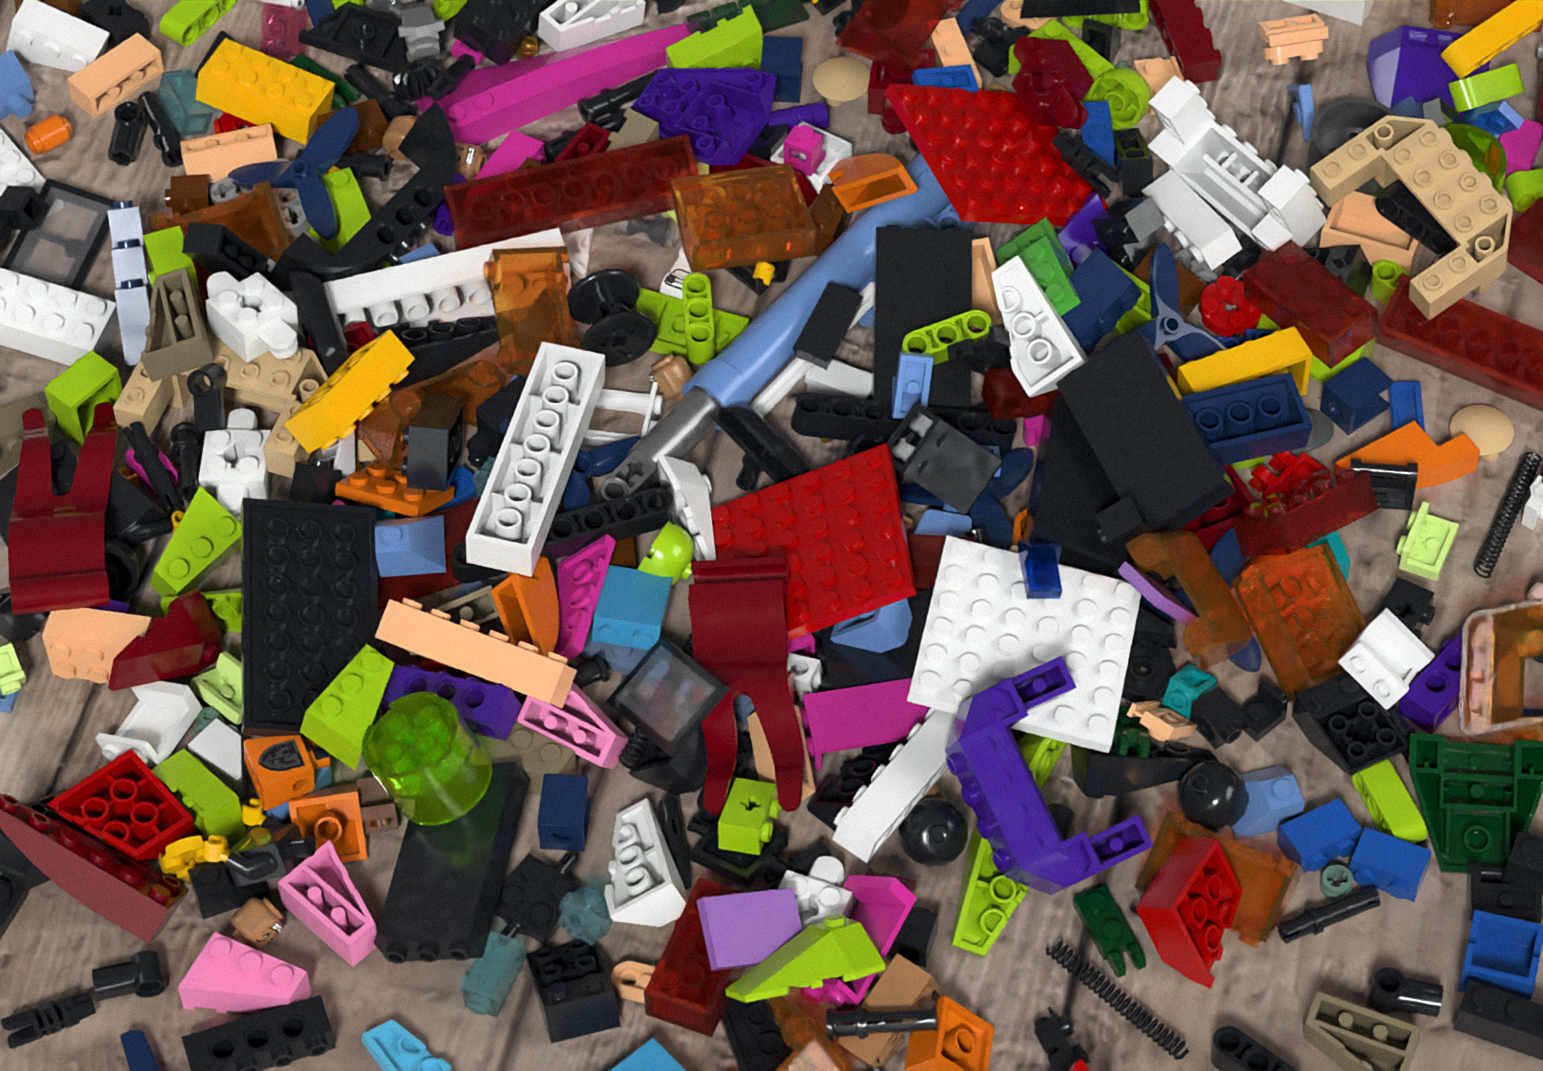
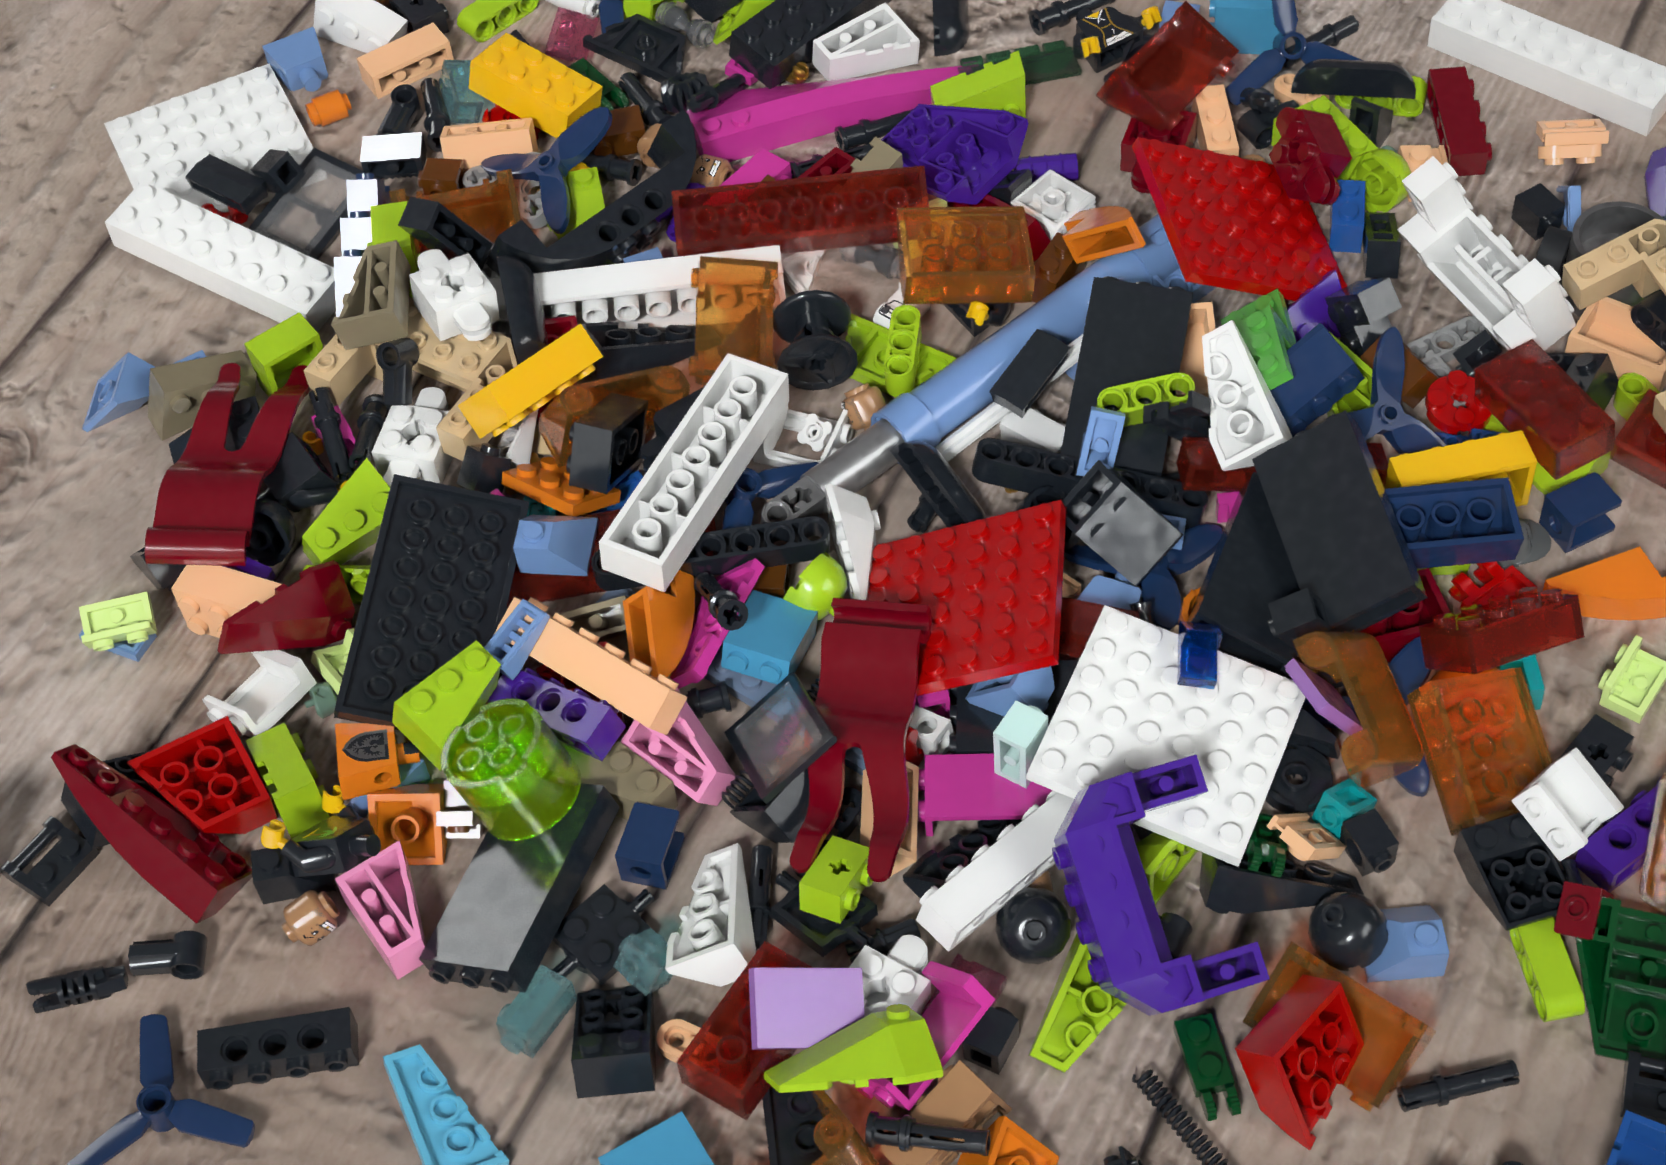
camera: 15 degrees right, 0 degrees up
yellow plate [158,835,230,882] -> none
bright pink wedge [178,932,311,1016] -> none
white slope [188,718,246,799] -> none
light grey piece [398,5,445,59] -> none
dark blue piece [760,36,803,103] -> none
dark pink brick [783,125,826,177] -> none
tan dish [812,57,870,106] -> none
blue slope [911,64,979,92] -> none
black hinge [1051,133,1123,199] -> none
white brick [1142,169,1242,271] -> none
black bracket [1240,680,1288,742] -> none
blue brick [1277,798,1362,875] -> none
sand green bush [1320,865,1353,900] -> none
black plate [1346,458,1418,511] -> none
blue brick [1349,827,1432,902] -> none
blue tile [1387,381,1425,432] -> none
none -> brick [360,131,427,179]
none -> medium blue slope [484,598,550,681]
none -> black pin [694,572,748,631]
none -> white plate [797,414,833,452]
none -> light aqua brick [993,701,1048,788]
none -> black brick [1511,183,1565,241]
none -> black tyre [1536,226,1572,284]
none -> dark red bracket [1554,881,1614,940]

